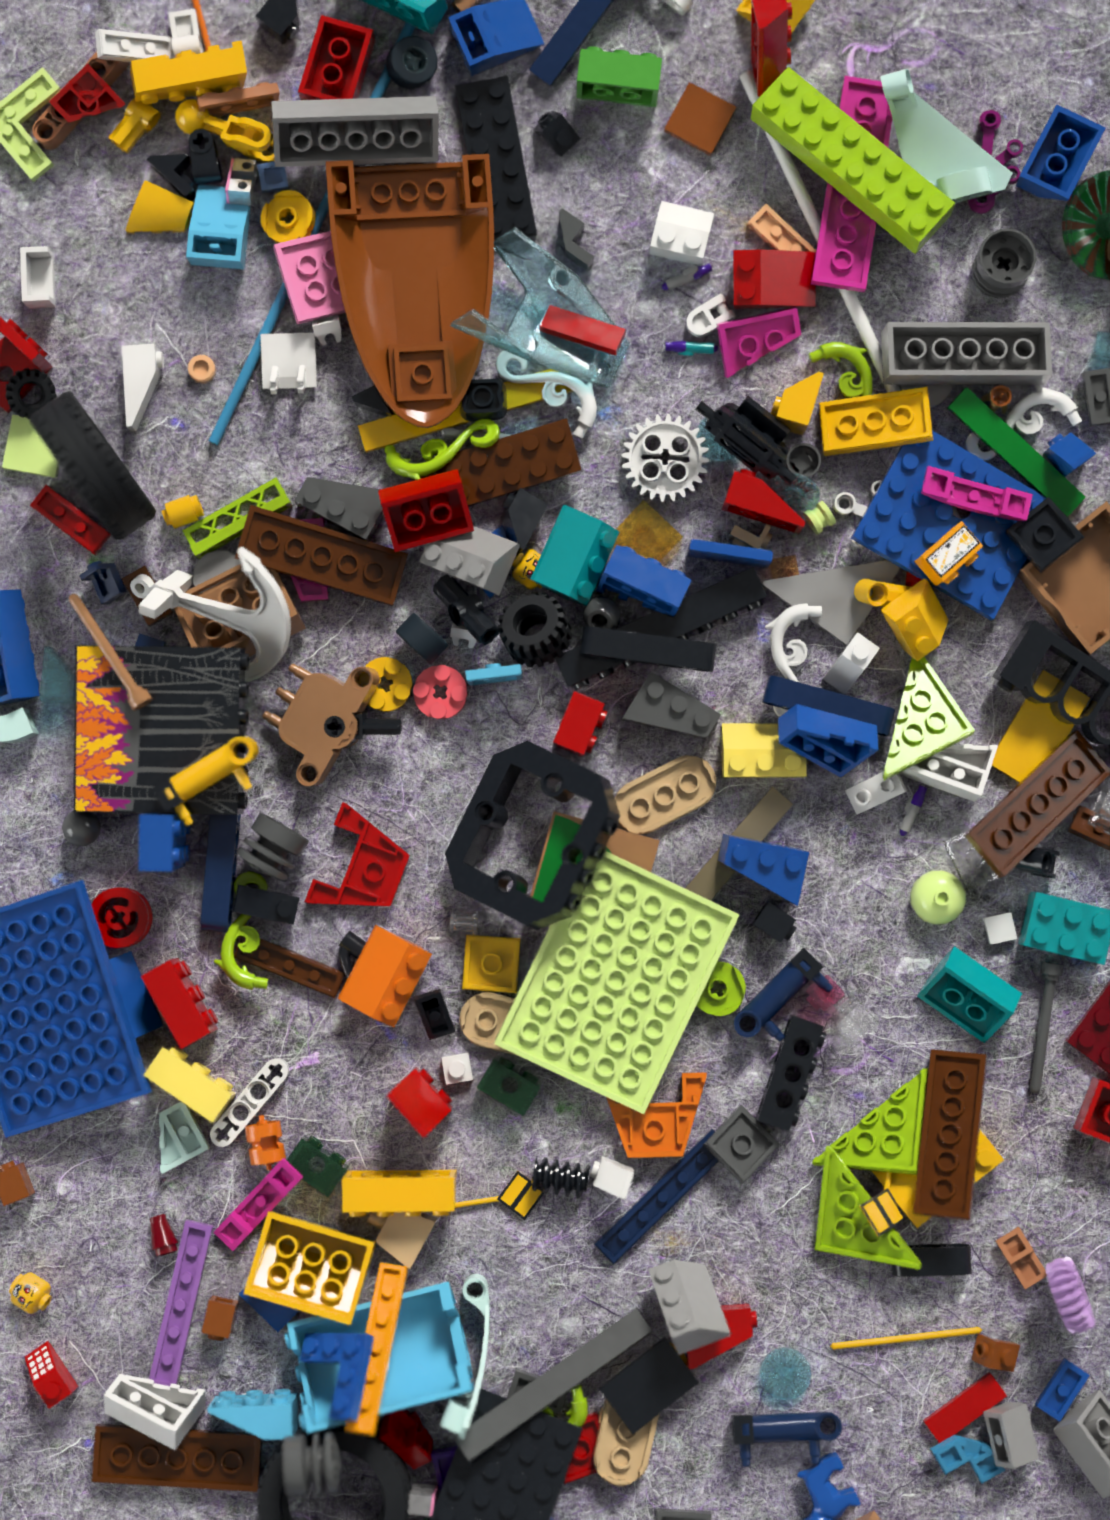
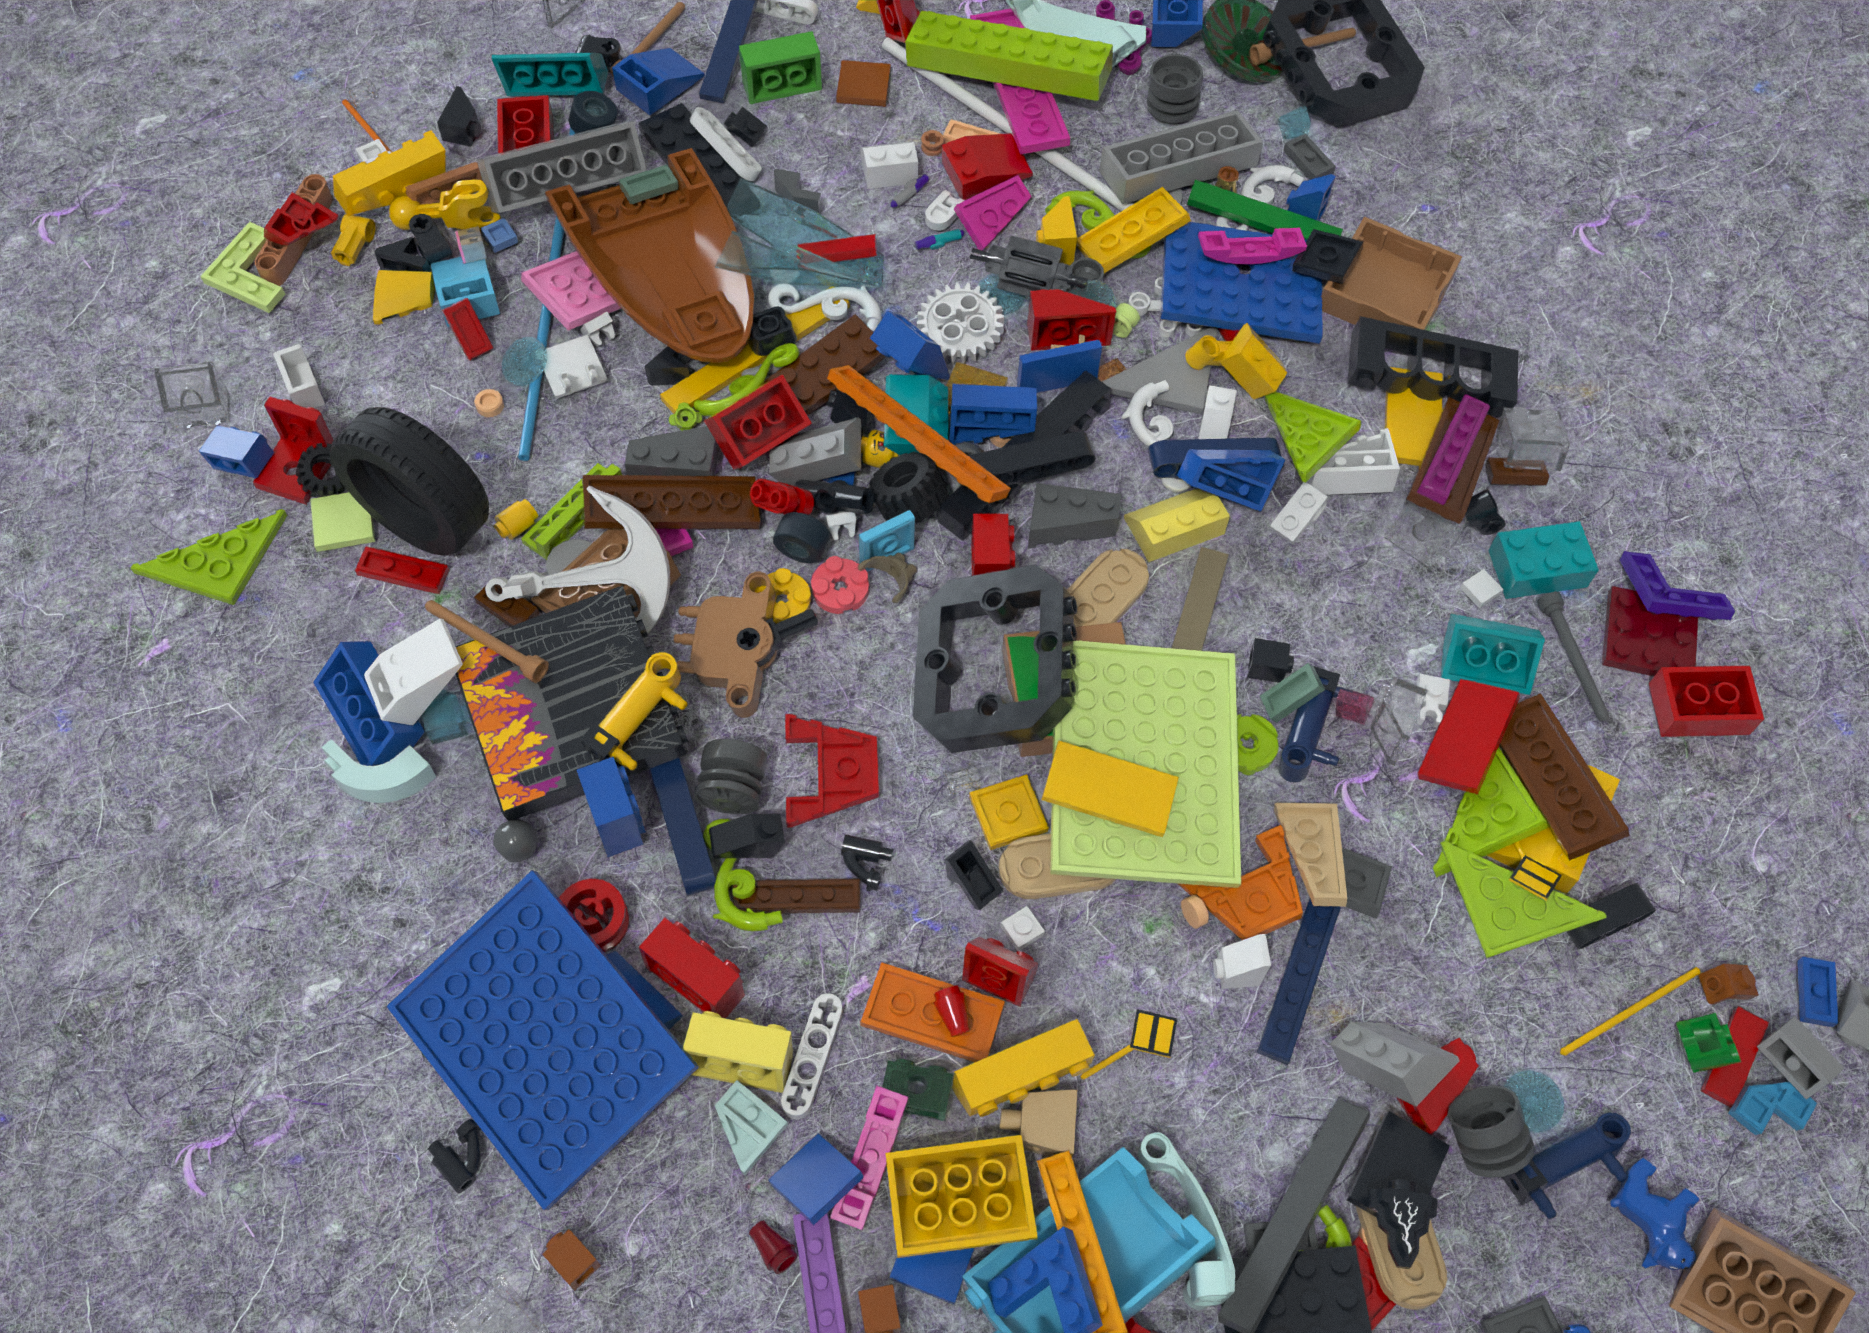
camera: 30 degrees left, 25 degrees down
dark blue bracket [79,561,127,605] -> none
white tile [95,29,174,62] -> none
white slope [122,344,164,432] -> none
orange wheel [245,1115,286,1171] -> none
yellow plate [261,190,316,244] -> none
orange slope [338,925,432,1028] -> none
clear green brick [476,1056,541,1116] -> none
black piece [531,1156,590,1199] -> none
blue wedge [718,834,809,906] -> none
black brick [755,1014,826,1131] -> none
piece [899,785,927,836] -> none
yellowish green cylinder [910,870,966,925] -> none
brick [914,521,983,586] -> none
nougat slope [995,1227,1047,1290] -> none
lavender gear [1046,1257,1095,1334] -> none
none -> white slope [364,619,463,725]
none -> red tile [442,298,493,360]
none -> clear light blue wheel [502,337,547,386]
none -> sand green tile [619,165,678,204]
none -> lime plate [669,402,702,431]
none -> white beam [690,107,762,182]
none -> red brick [750,478,814,515]
none -> blue tile [768,1133,864,1226]
none -> orange plate [827,365,1011,503]
none -> dark tan helmet [858,552,917,603]
none -> orange plate [860,962,1005,1062]
none -> blue slope [870,310,950,381]
none -> nougat bush [921,130,944,156]
none -> red cone [933,985,970,1037]
none -> yellow tile [1041,740,1179,837]
none -> light nougat tile [1181,895,1209,929]
none -> sand green tile [1260,663,1325,723]
none -> tan wing [1274,803,1347,907]
none -> black rock [1368,1179,1438,1269]
none -> white plate [1415,674,1450,728]
none -> magenta tile [1417,394,1490,505]
none -> red tile [1418,679,1520,795]
none -> dark grey wheel [1447,1085,1535,1178]
none -> green cylinder [1676,1013,1741,1073]

